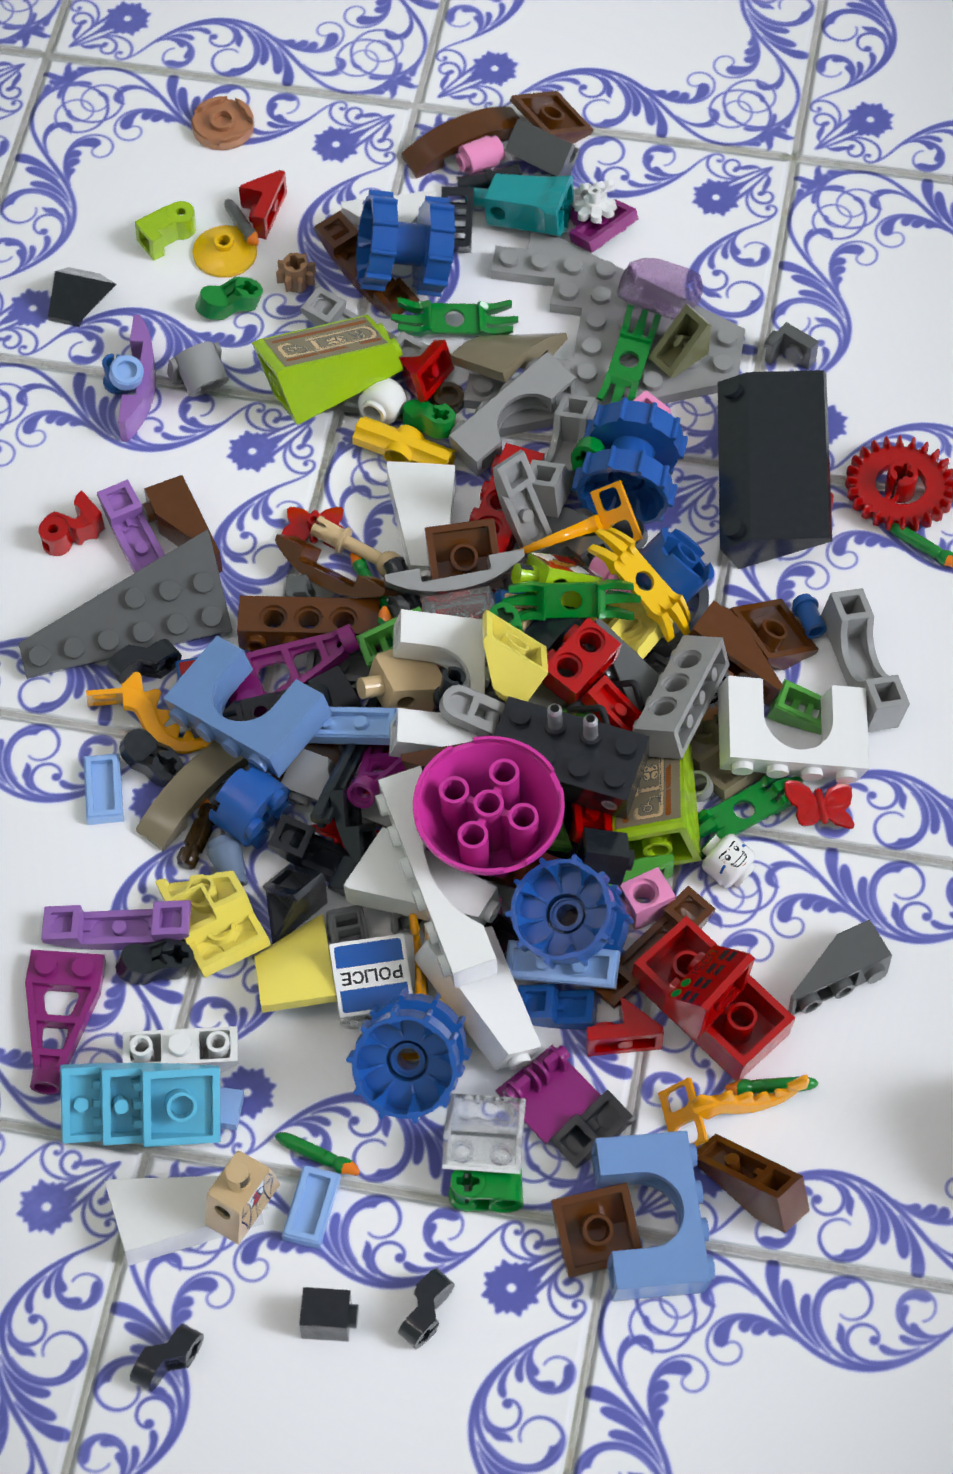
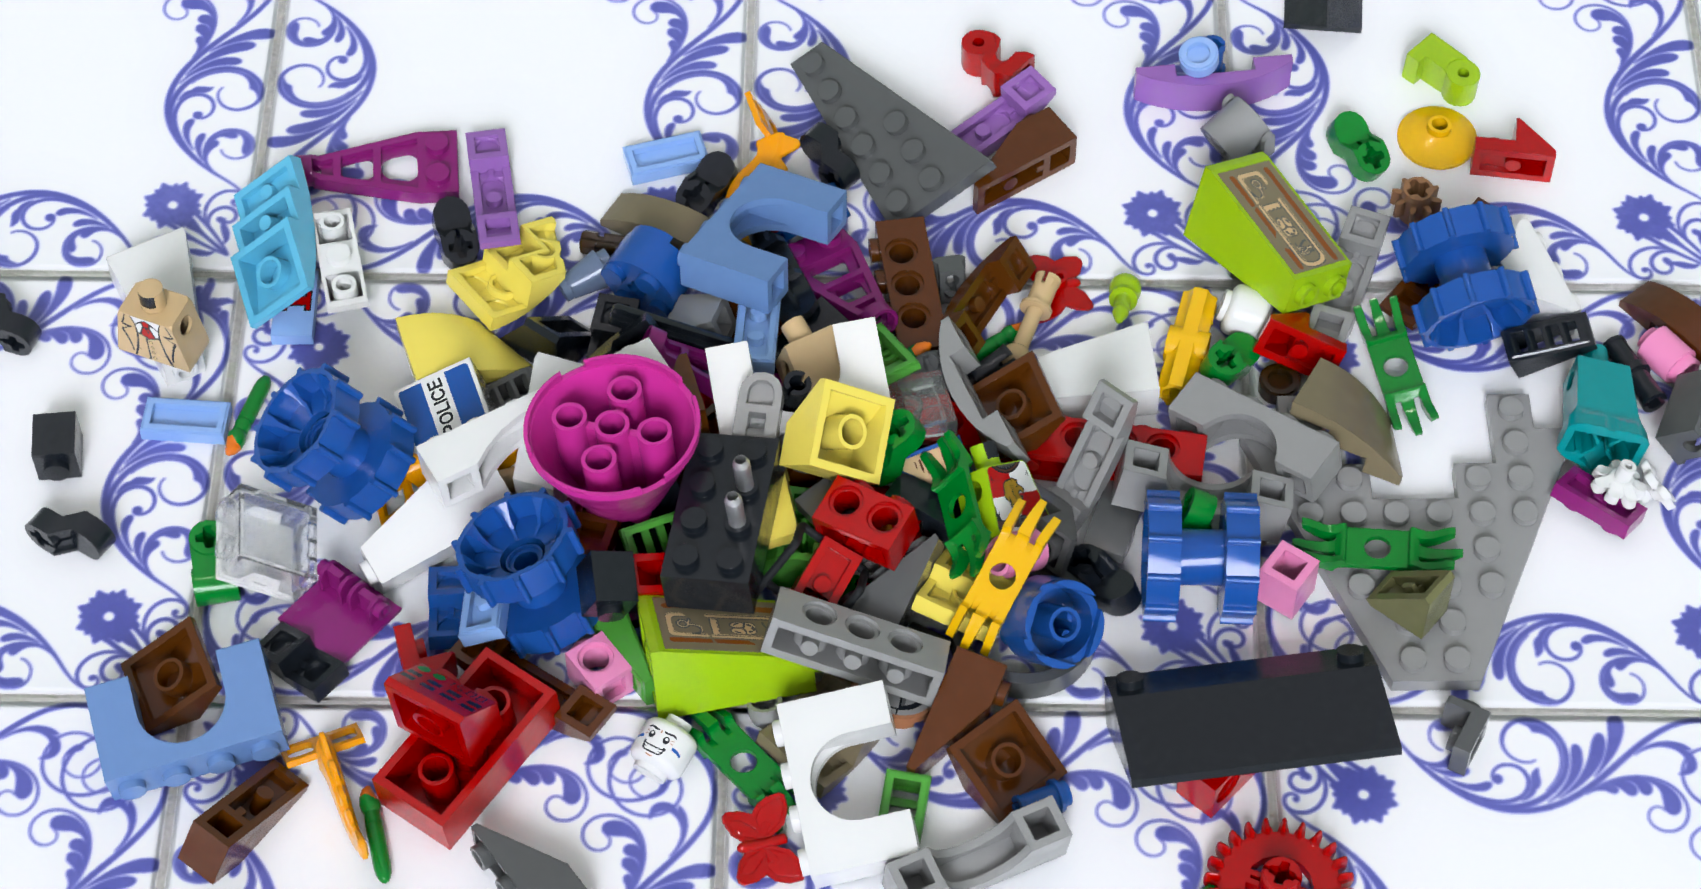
camera: 80 degrees right, 5 degrees down
nougat tile [191,96,254,150] -> none
dark grey piece [224,199,259,246] -> none
light orange piece [515,480,643,554] -> none
clear purple piece [617,258,703,320] -> none
none -> lime bar [1109,273,1142,324]

